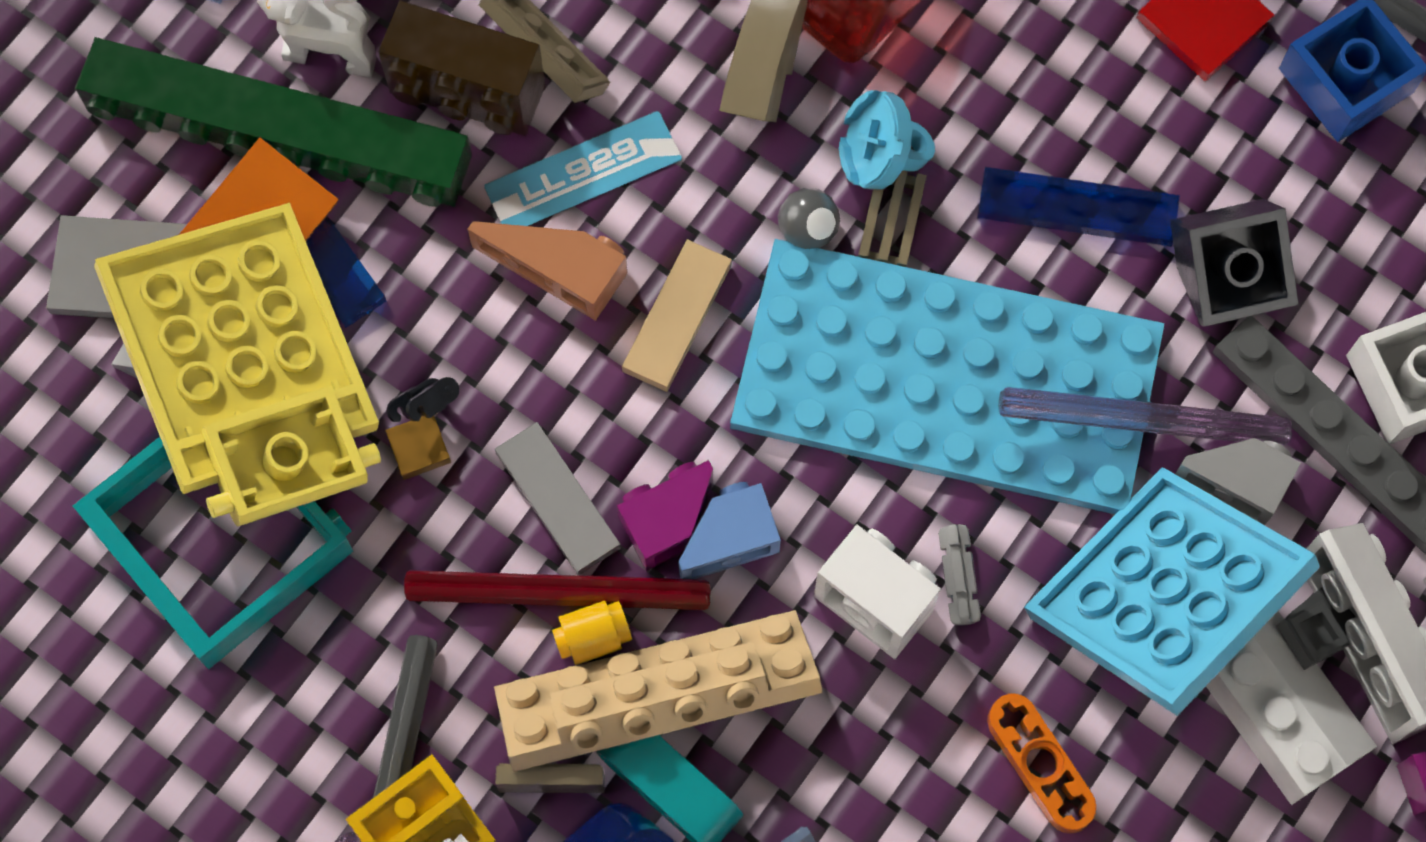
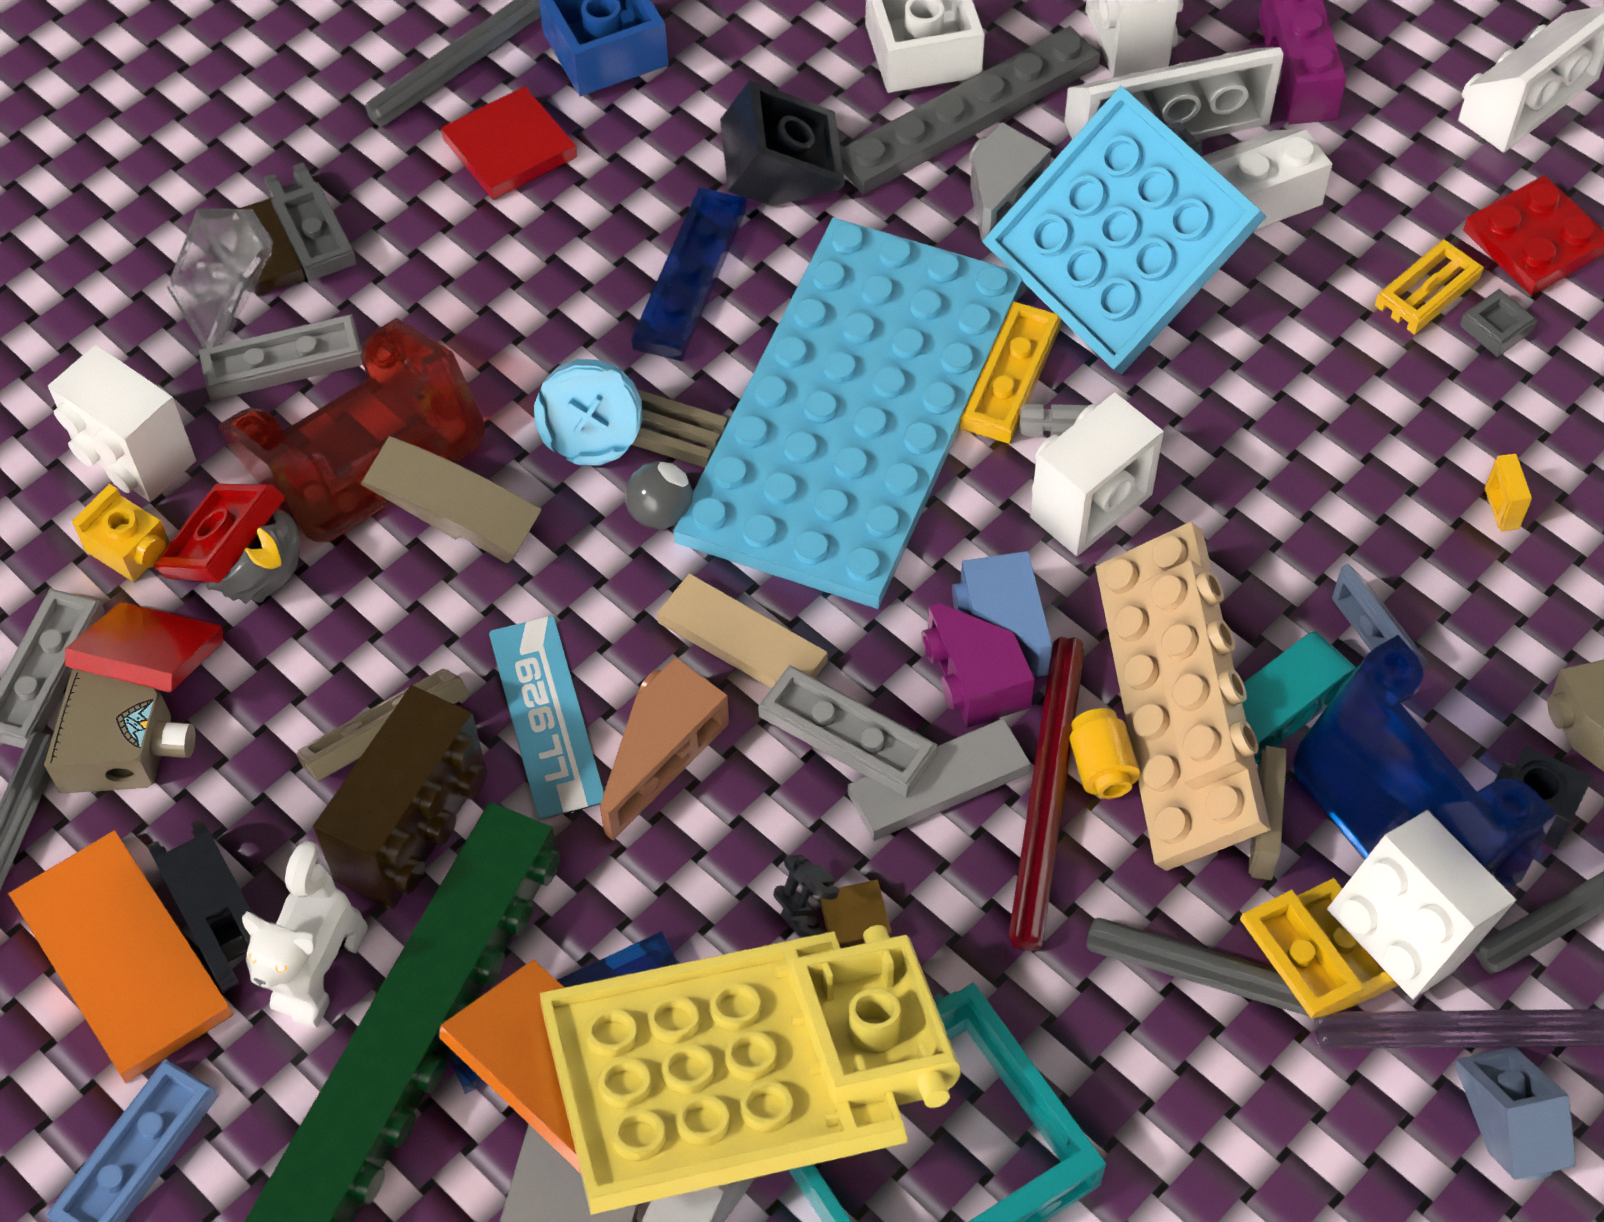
camera: 80 degrees left, 15 degrees down
orange beam [987,693,1096,833] -> none
clear purple axle [998,387,1292,446] -> none
none -> light grey tile [758,665,937,798]
none -> yellow tile [960,301,1062,444]

